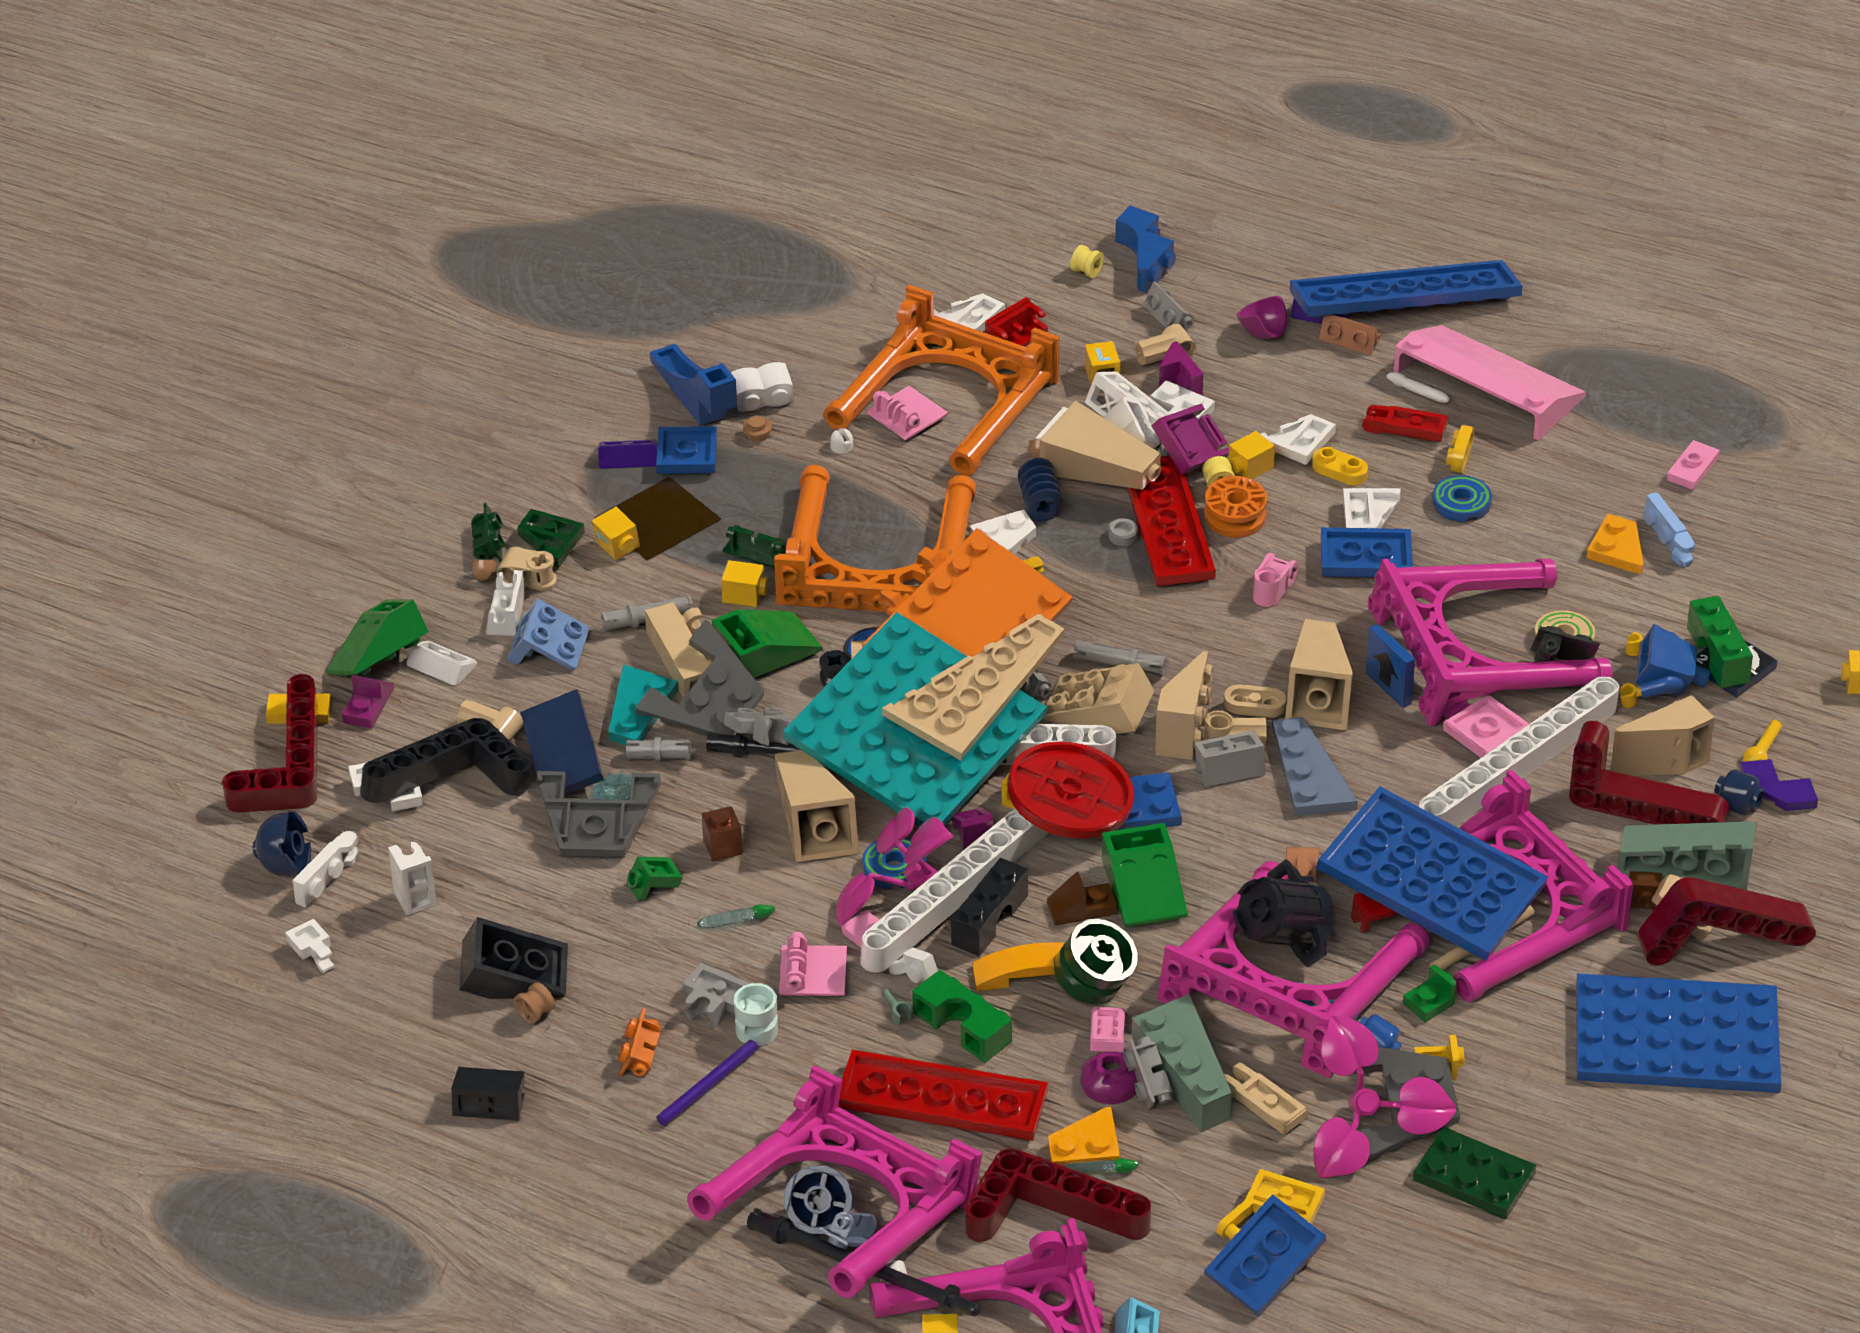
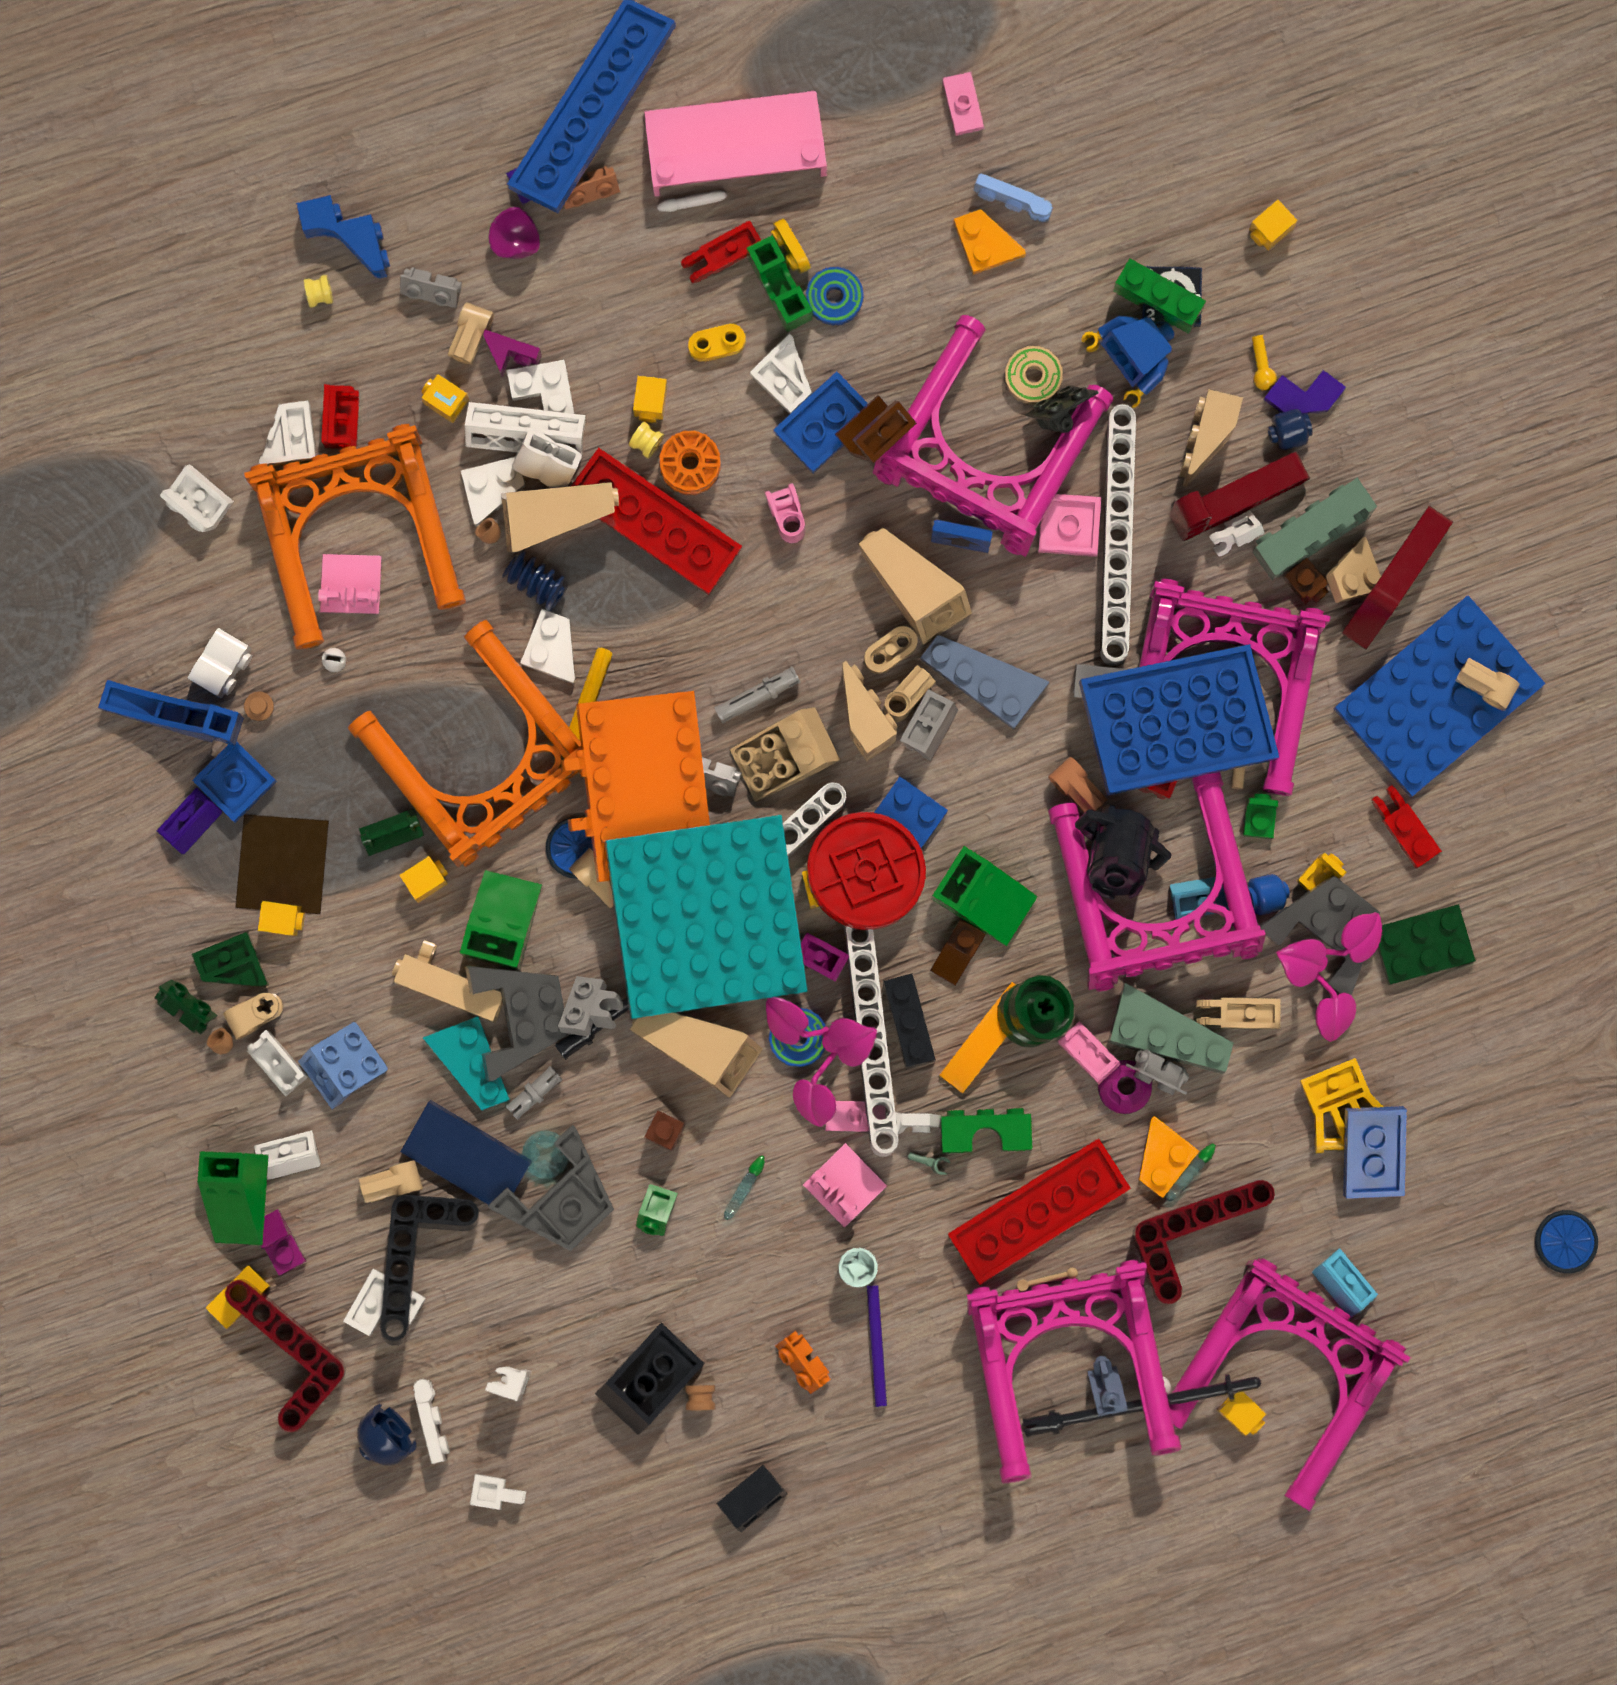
camera: 45 degrees left, 40 degrees up
light grey pin [601,595,693,632] -> none
light grey plate [683,963,750,1030] -> none
dark blue cylinder [784,1165,853,1234] -> none
black wheel [819,650,850,686] -> none
tan wing [882,614,1065,761] -> none
light grey tile [1108,519,1138,546] -> none
magenta container [1151,404,1229,474] -> none
white wing [1261,414,1336,465] -> none
none -> white bracket [160,465,234,532]
none -> green arch [747,235,813,333]
none -> reddish brown panel [835,395,917,463]
none -> white plate [1209,511,1265,556]
none -> red hinge [1371,785,1442,869]
none -> tan piece [1455,658,1520,711]

